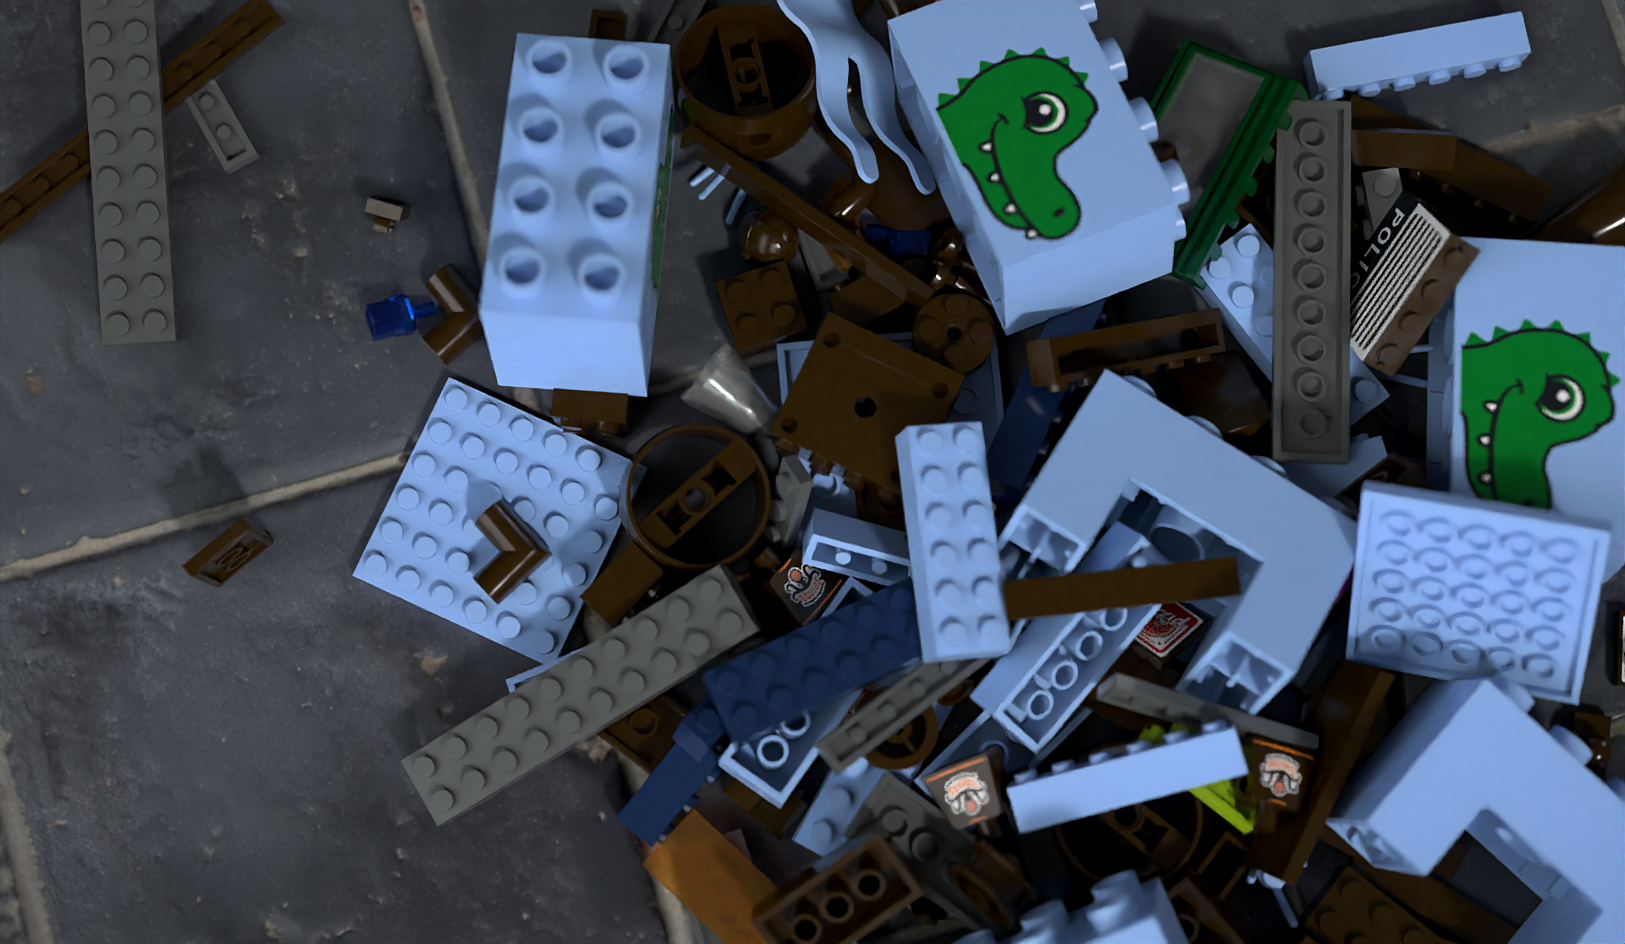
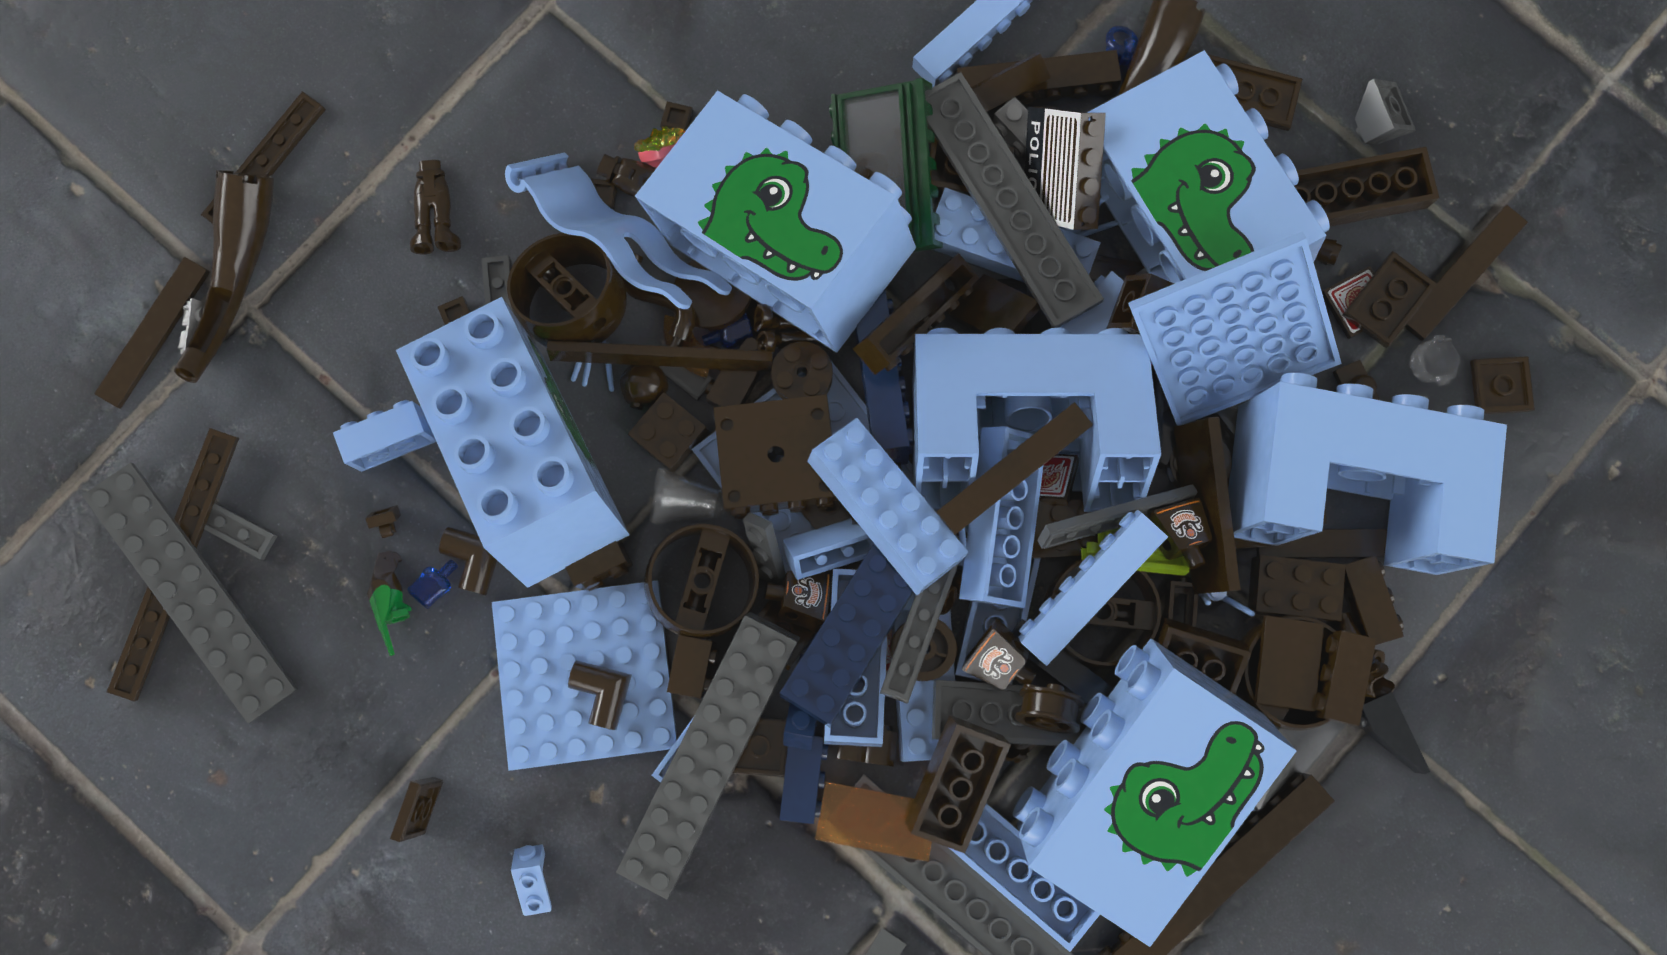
camera: 30 degrees left, 0 degrees up
none -> light blue brick [333,400,436,472]
none -> animal [367,551,412,656]
none -> light blue bracket [511,844,552,916]
none -> clear blue piece [1106,26,1138,65]

